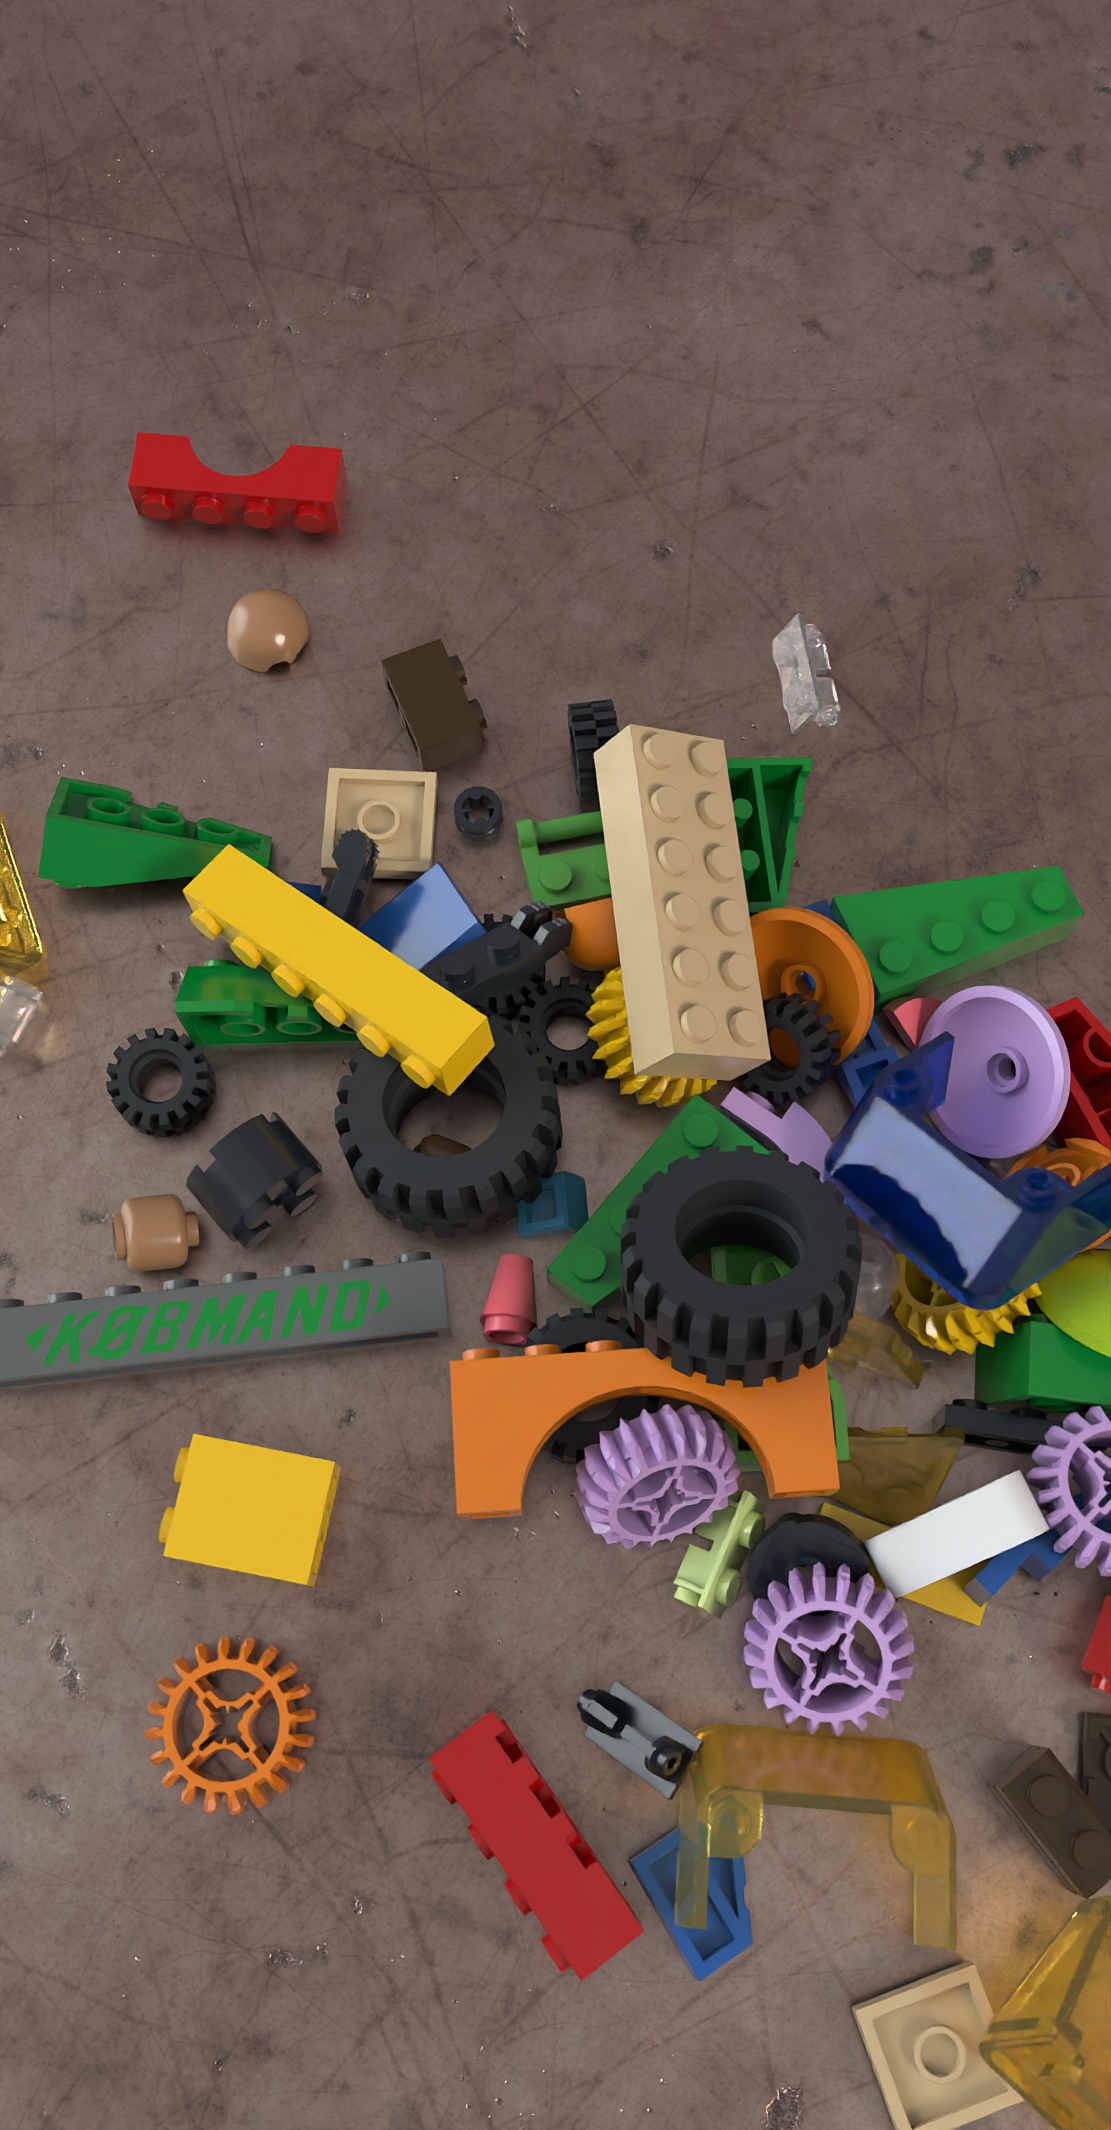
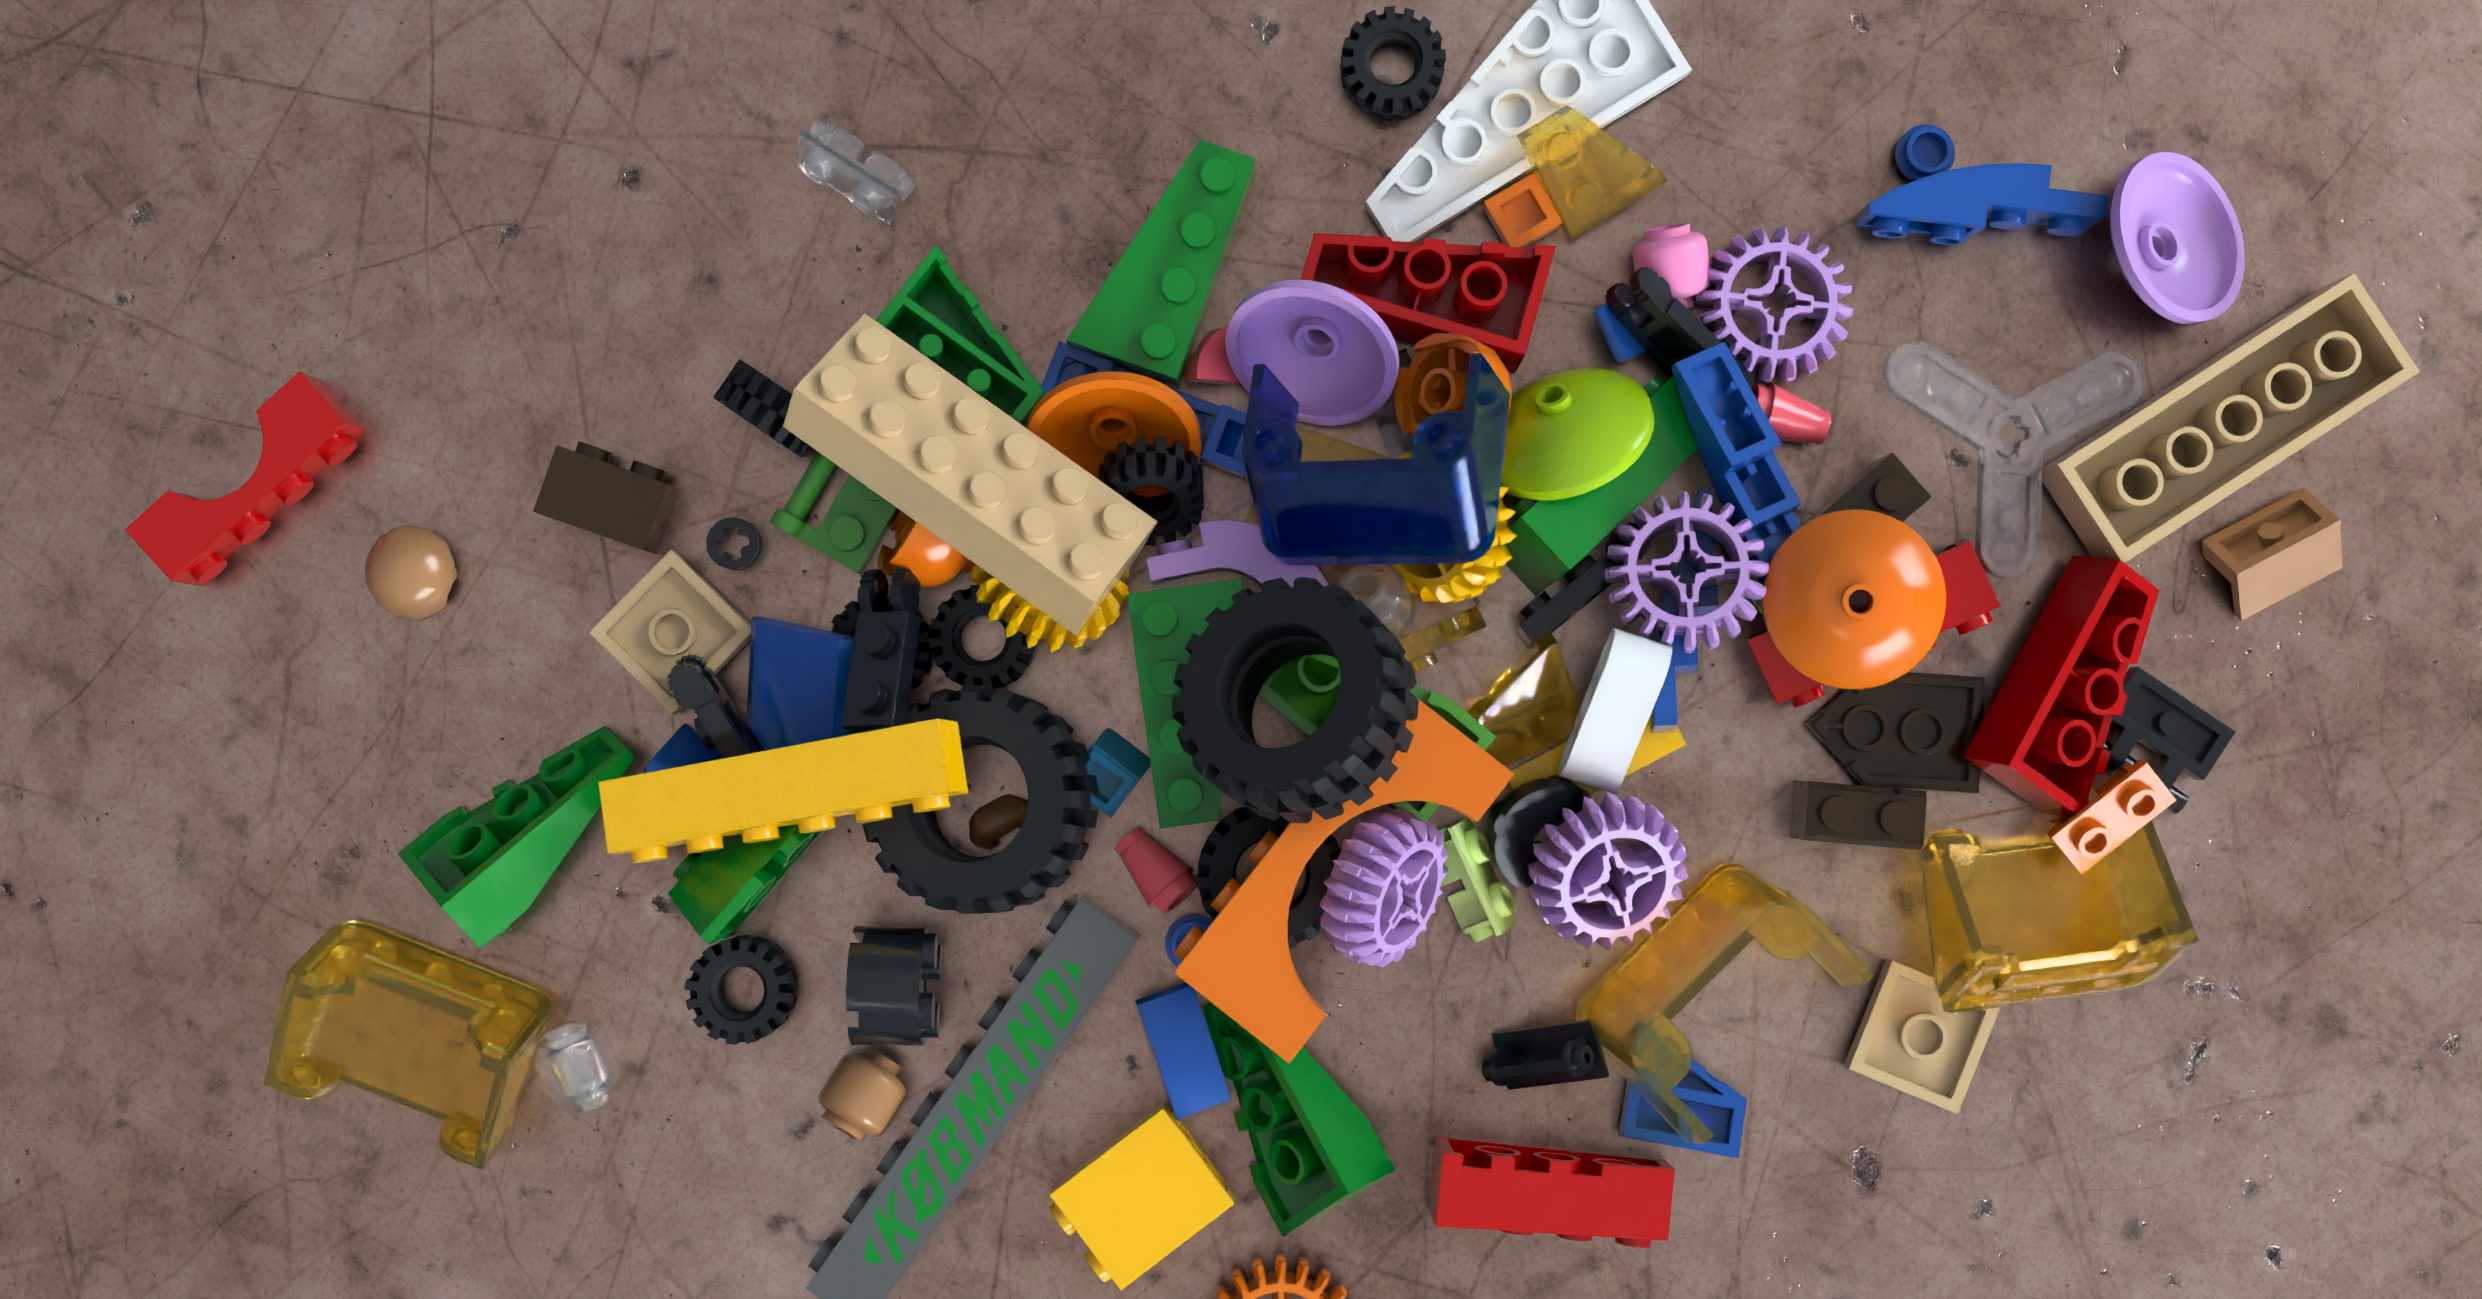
camera: 45 degrees left, 15 degrees up
none -> blue slope [1135,982,1231,1120]
none -> green wedge [1202,1002,1396,1237]

